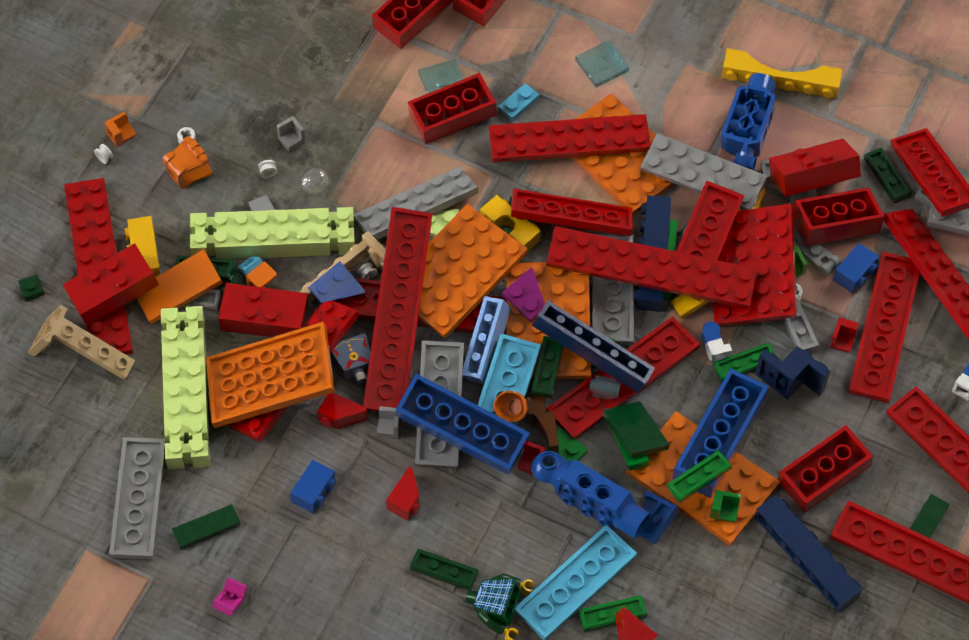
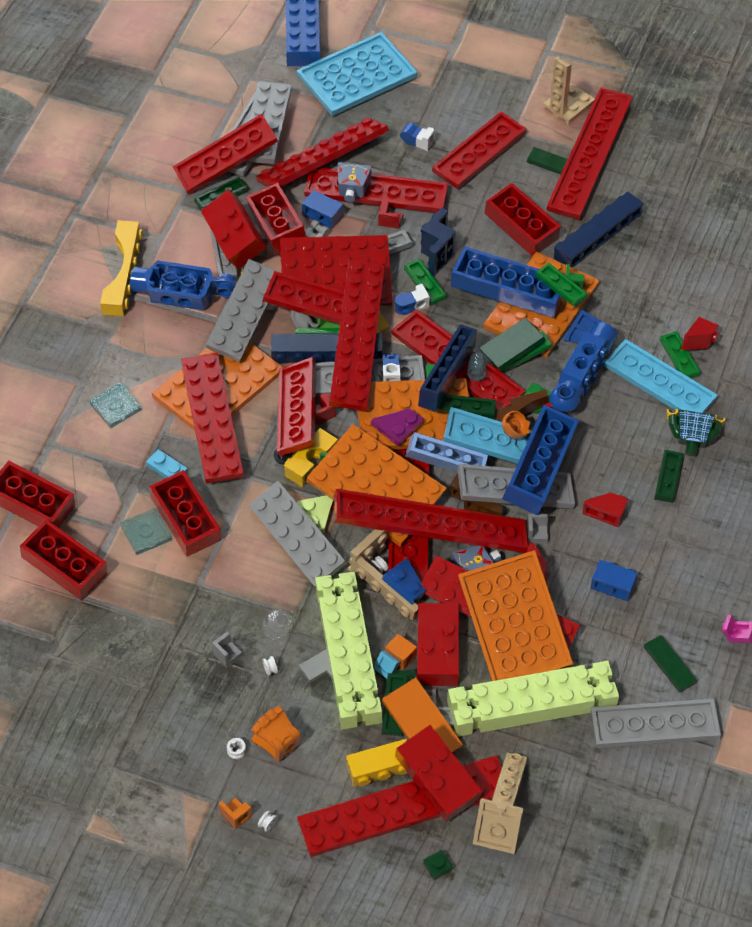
camera: 95 degrees left, 5 degrees down
none -> sand blue torso [338,162,371,202]
none -> white leg [383,354,400,381]

